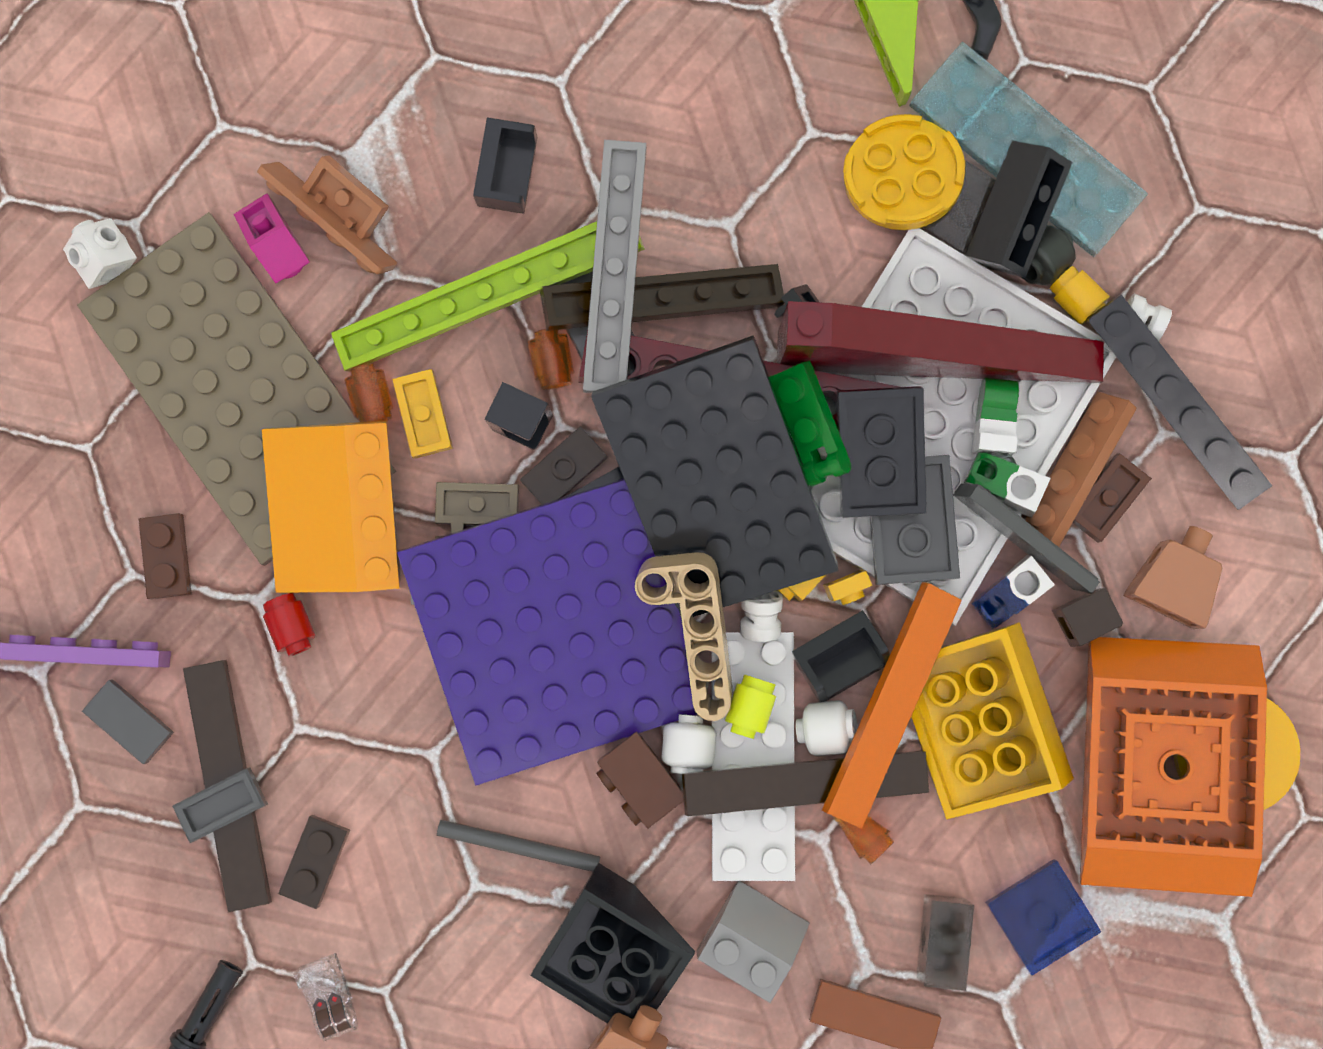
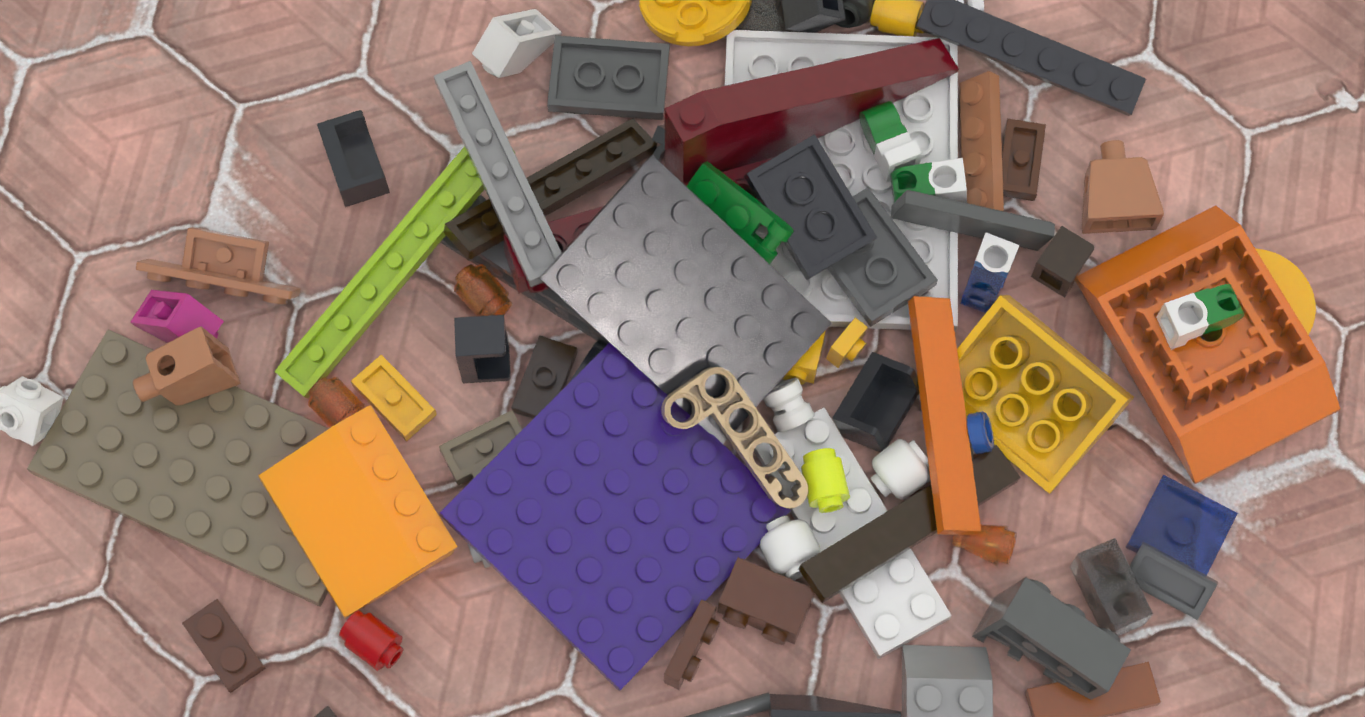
camera: 30 degrees left, 15 degrees down
none -> nougat torso [133,326,241,406]
none -> white slope [472,9,562,78]
none -> dark grey plate [547,35,670,120]
none -> reddish brown plate [664,599,720,690]
none -> blue tile [967,411,994,454]
none -> dark grey wedge [972,577,1131,700]
none -> dark grey tile [1123,542,1218,620]
none -> leg [1156,284,1245,350]

